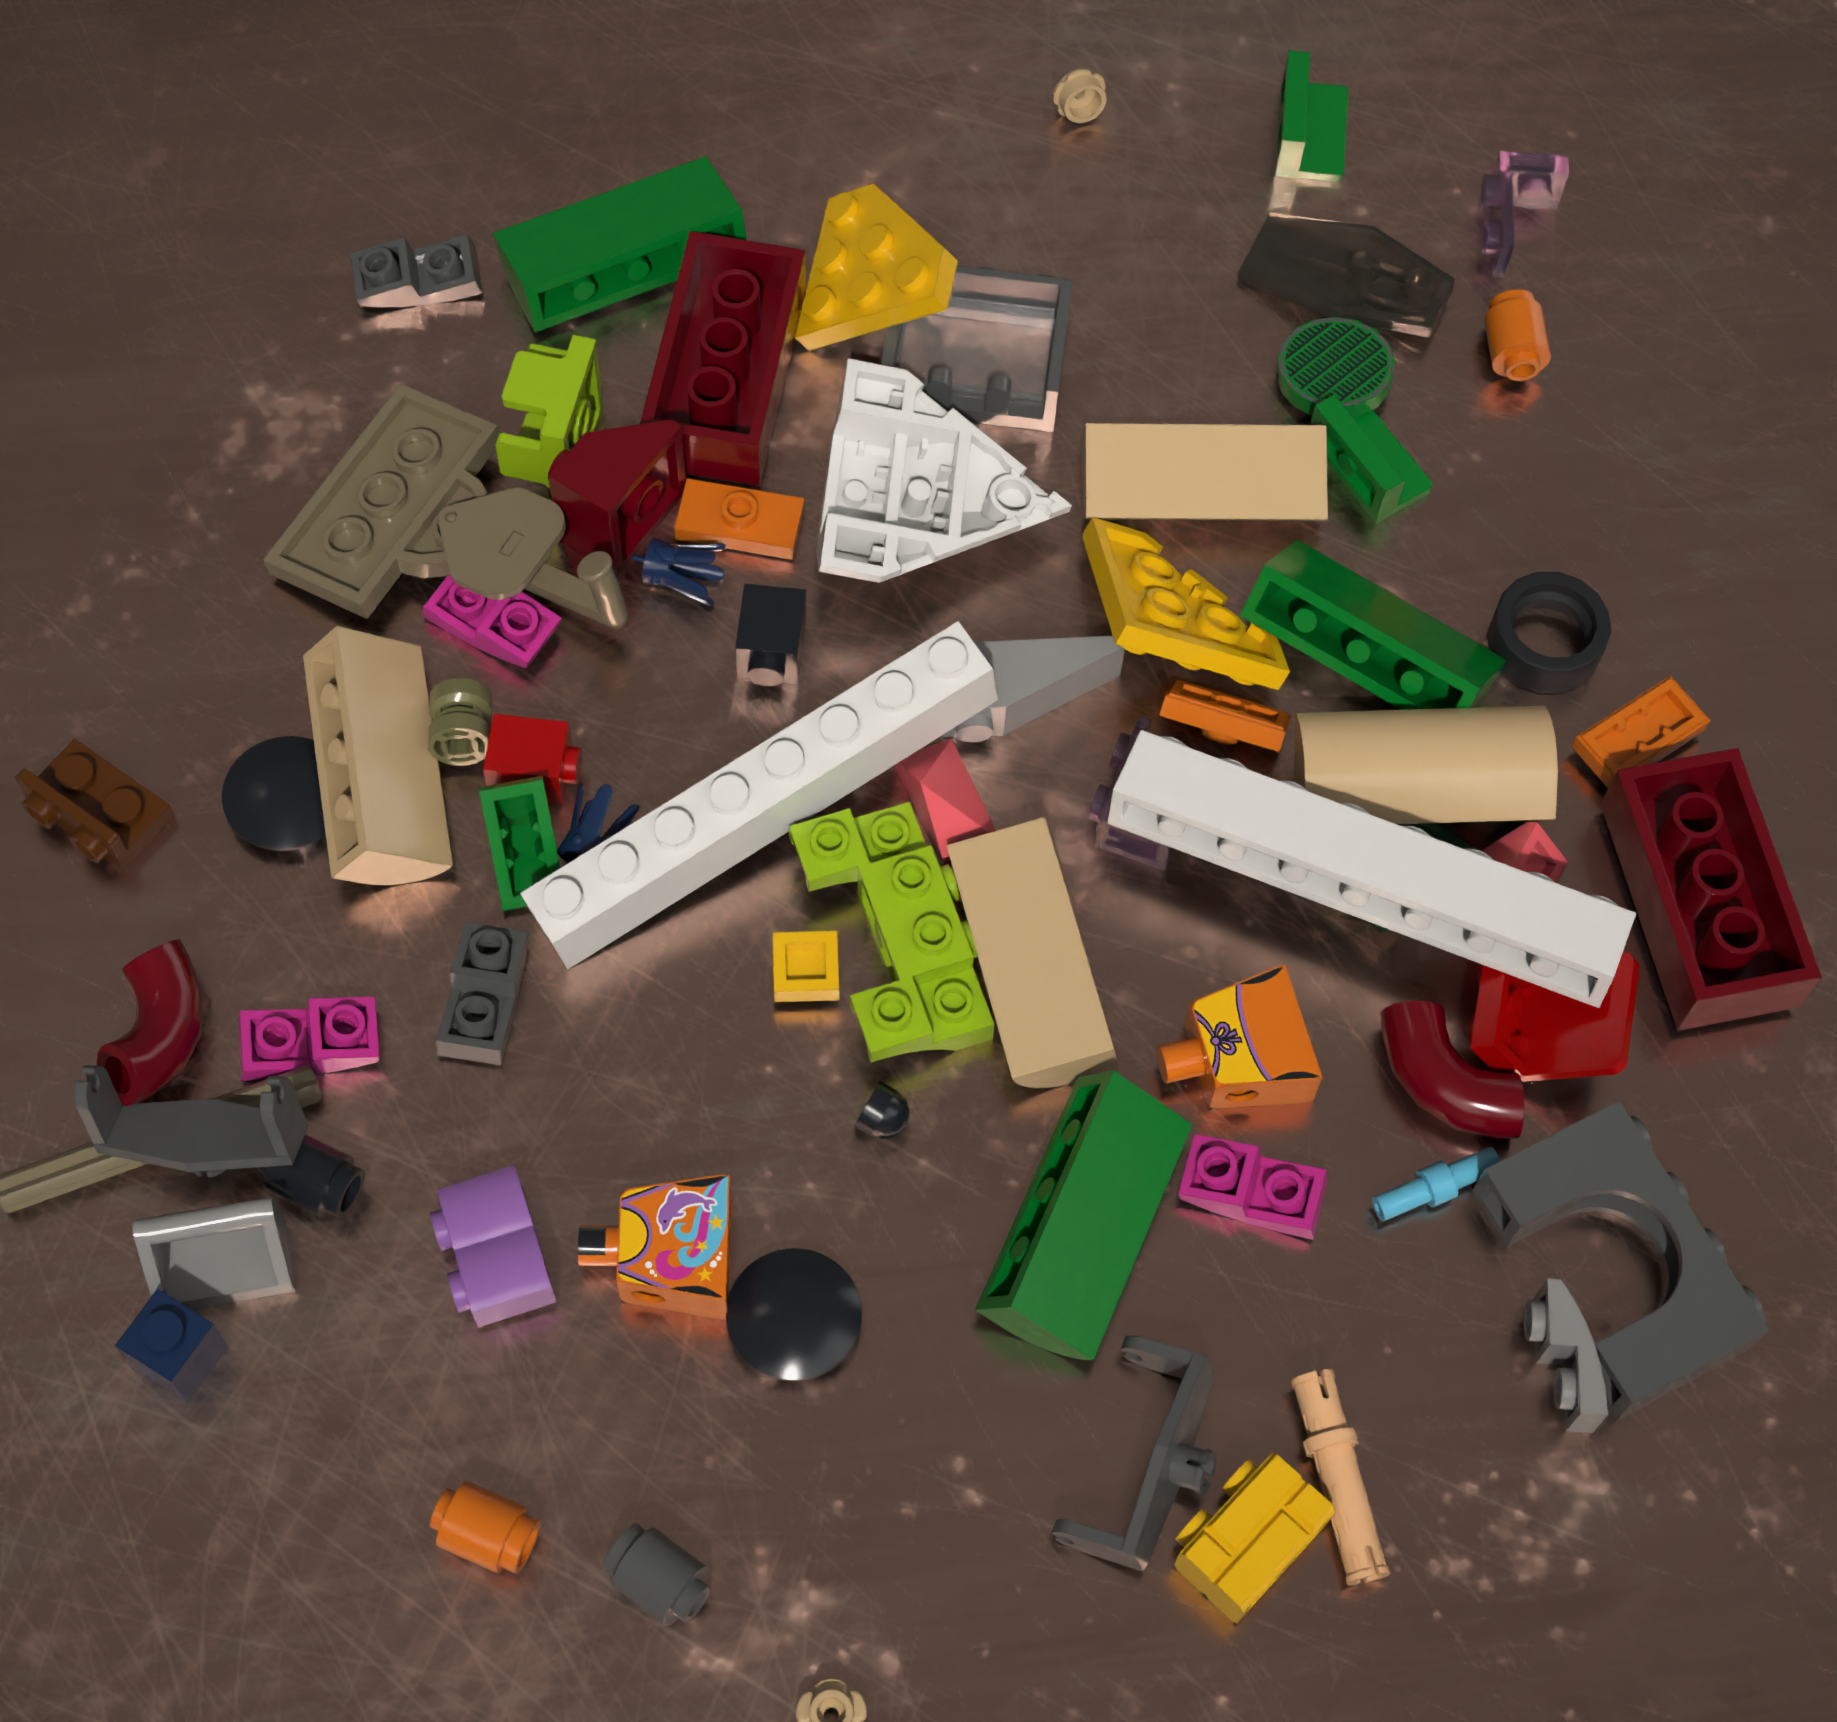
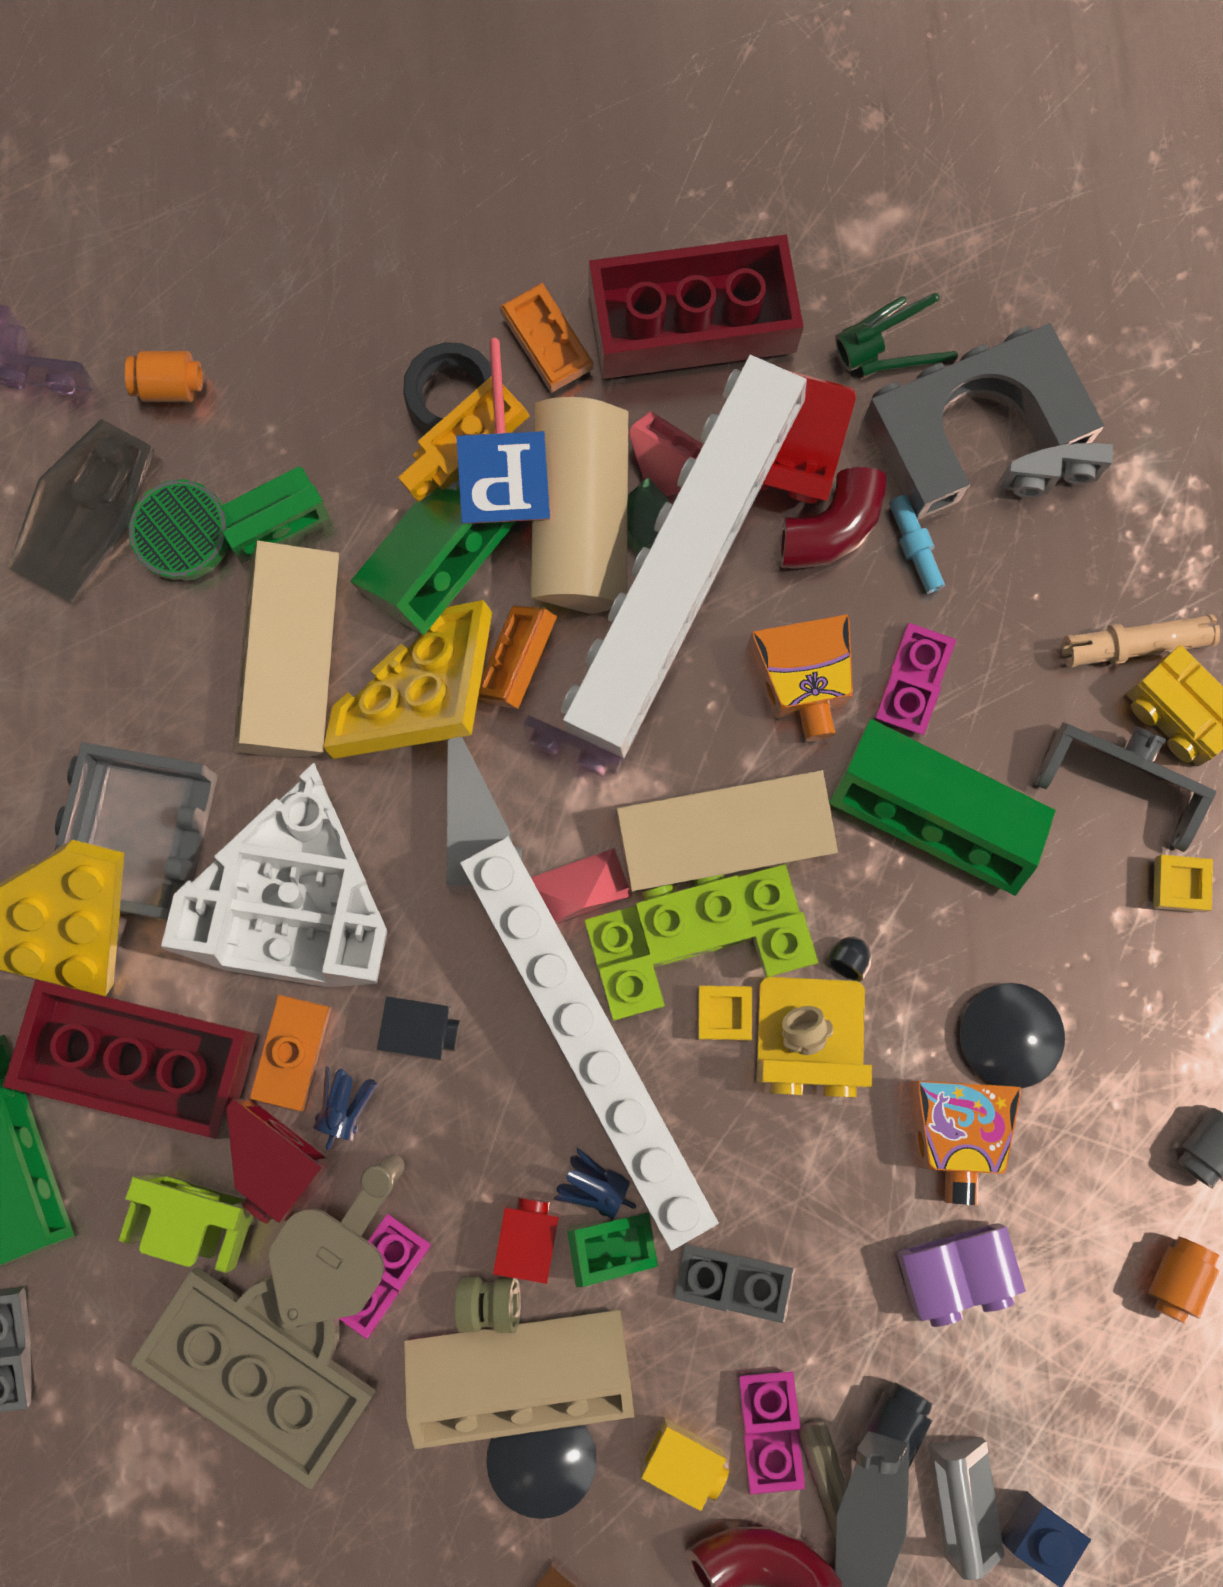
camera: 90 degrees left, 15 degrees up
none -> light orange hinge [398,376,530,502]
none -> blue piece [456,338,550,524]
none -> yellow brick [639,1417,729,1511]
none -> yellow bracket [756,977,872,1098]
none -> tan plate [781,1006,833,1055]
none -> dark green plant [835,293,959,377]
none -> yellow plate [1153,854,1213,913]

